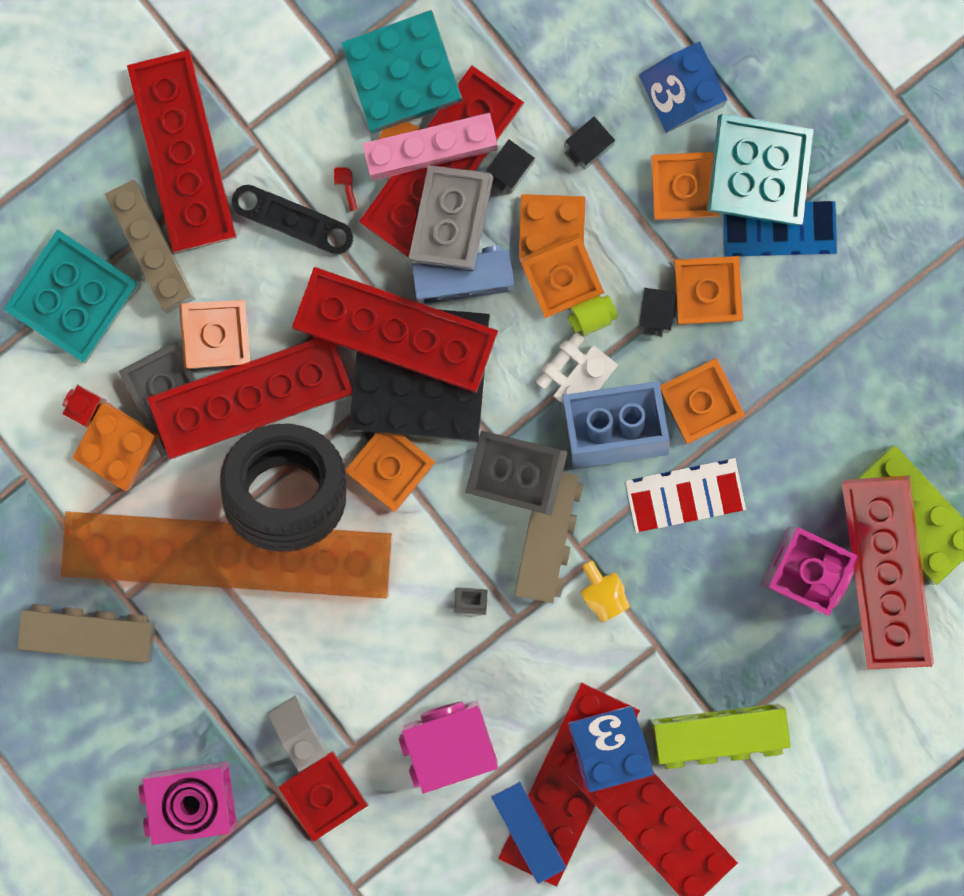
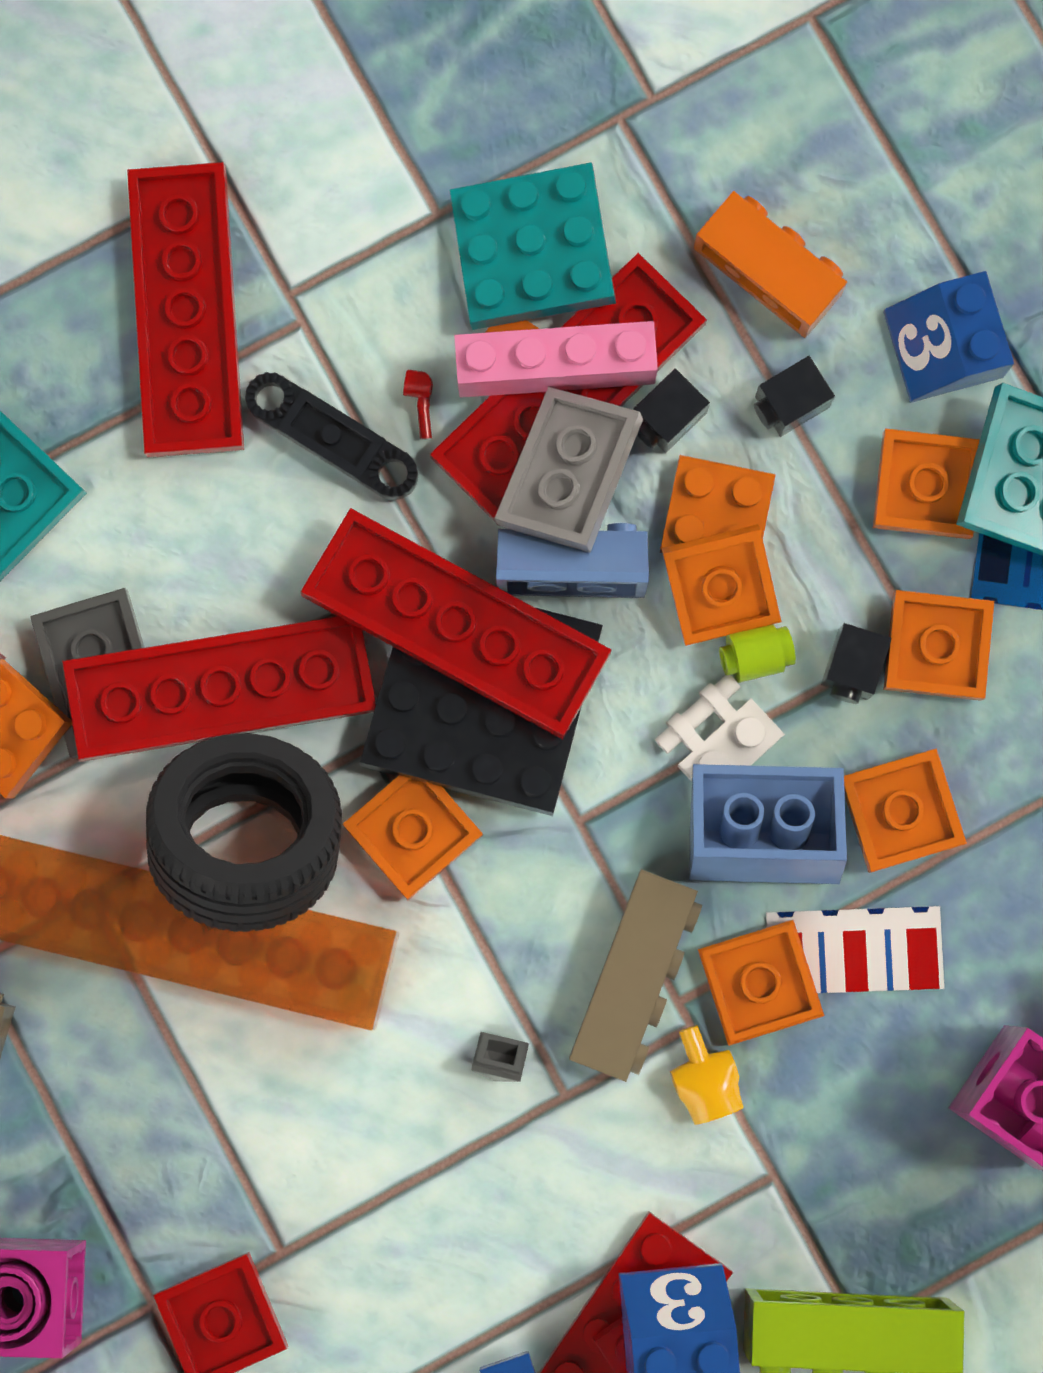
camera: 10 degrees right, 5 degrees down
dark tan brick [105,179,196,313] -> none
plate [179,300,250,369] -> none
light grey slope [268,696,329,772] -> none
dark pink brick [398,701,498,794] -> none
dark grey plate [465,430,567,516] -> none
none -> orange brick [693,191,847,338]
none -> orange tile [698,920,824,1046]

